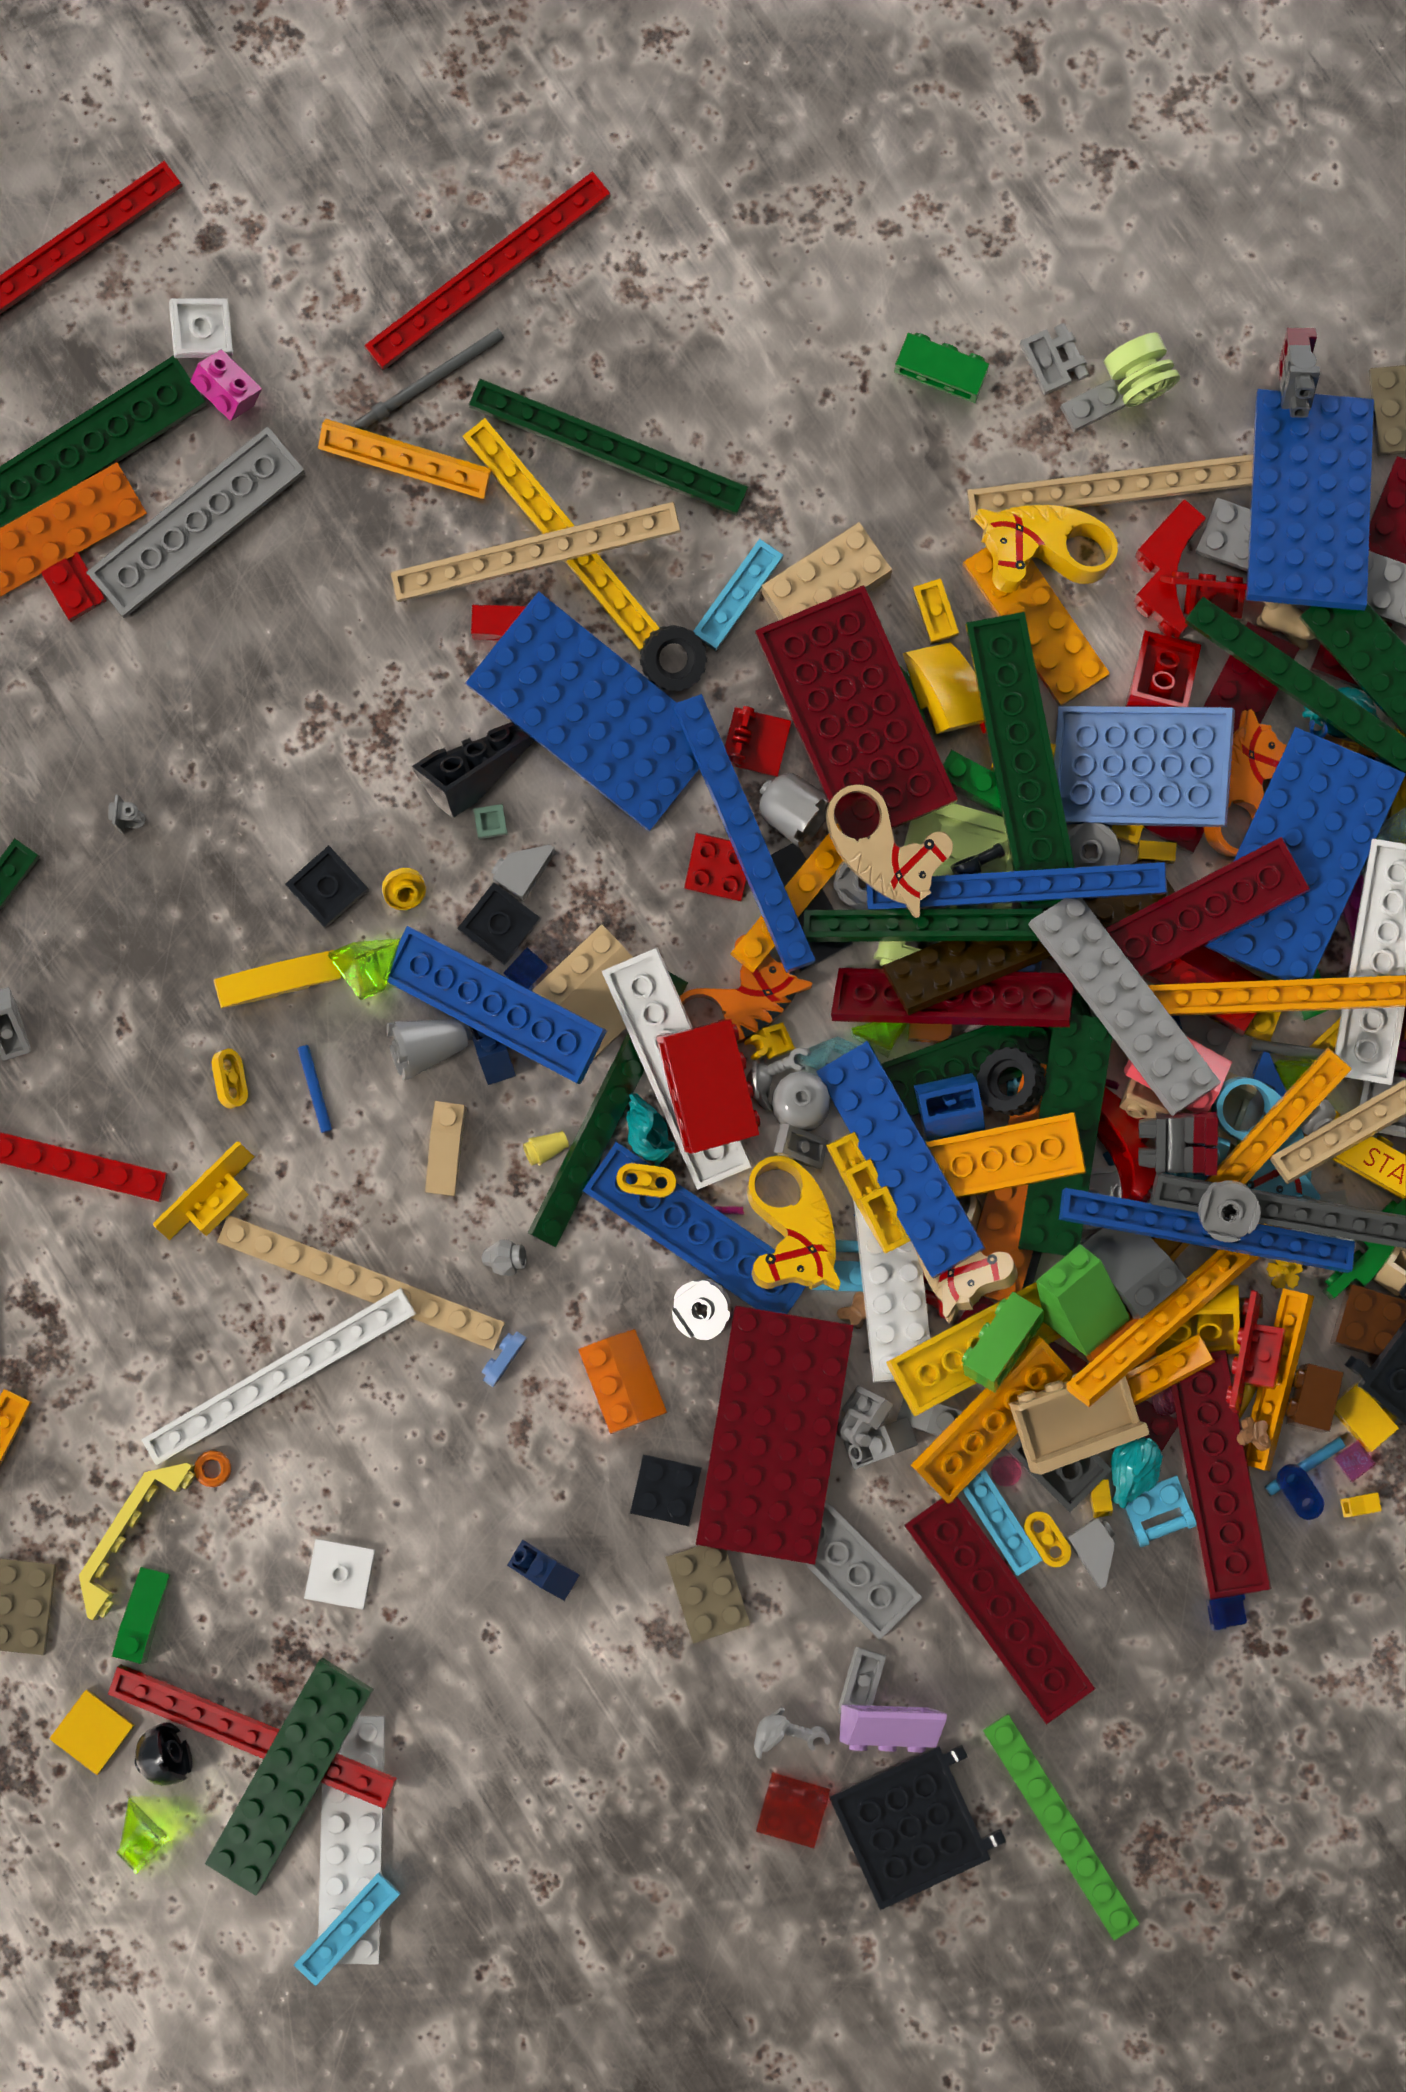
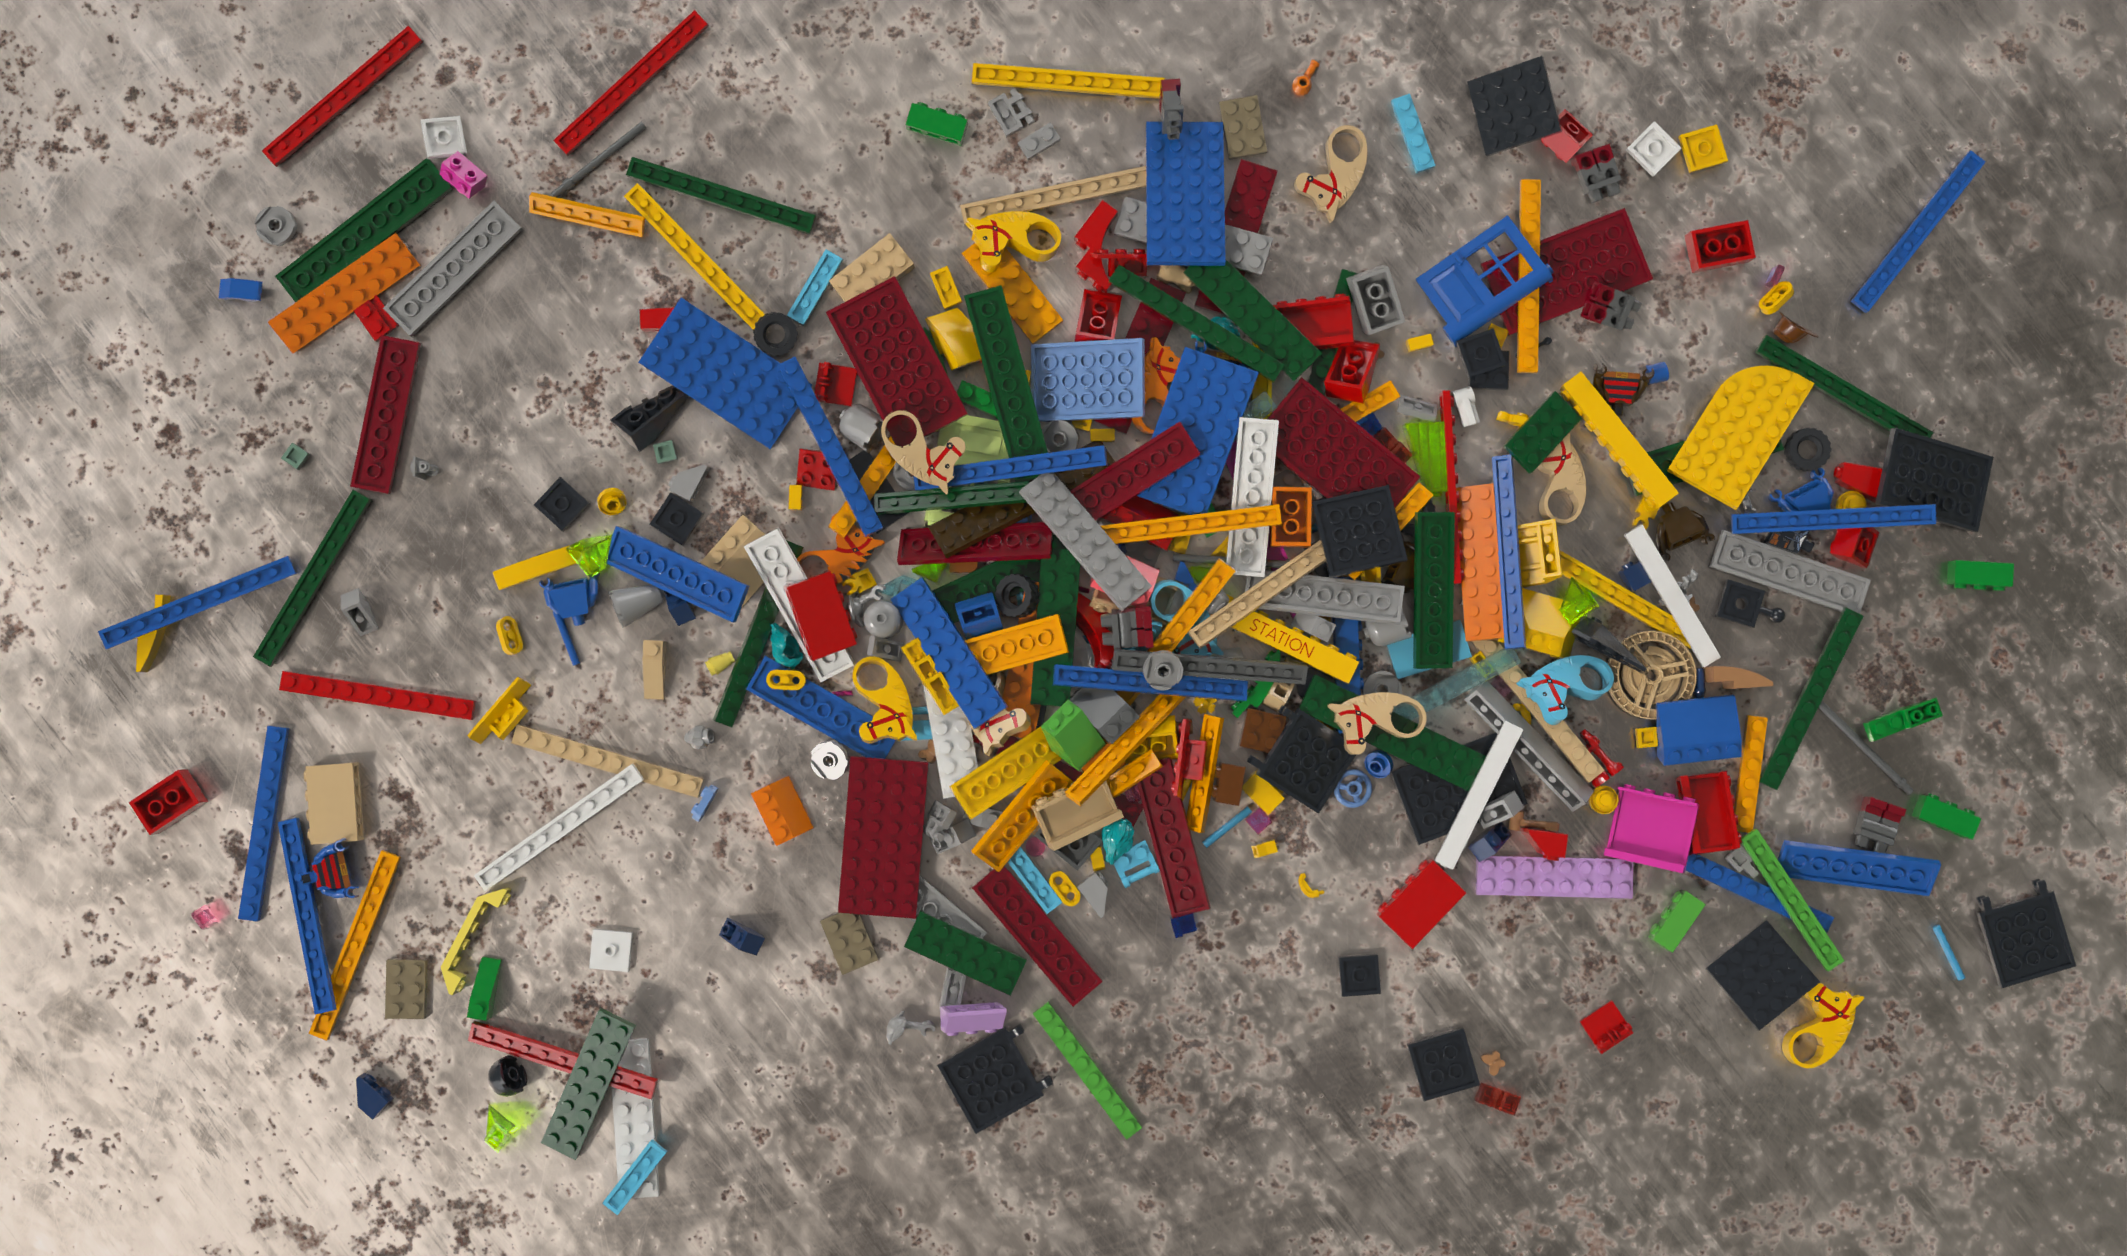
camera: 15 degrees left, 5 degrees up
yellow tile [49,1689,135,1775] -> none
orange piece [194,1450,231,1488] -> none
tan plate [390,502,681,602] -> none
clear blue panel [503,947,548,990] -> none
black plate [630,1454,702,1527] -> none
clear red hinge [756,1772,831,1848] -> none
black bar [951,843,1005,875] -> none
bright green brick [962,1292,1045,1393] -> none
yellowish green wheel [1104,332,1181,407] -> none
medium nougat piece [1237,1417,1271,1451] -> none
clear blue plate [1276,1464,1324,1520] -> none
none -> dark red plate [350,335,421,494]
none -> blue torso [539,568,600,626]
none -> yellow piece [788,485,803,510]
none -> dark green plate [904,910,1027,996]
none -> yellow plate [972,63,1165,99]

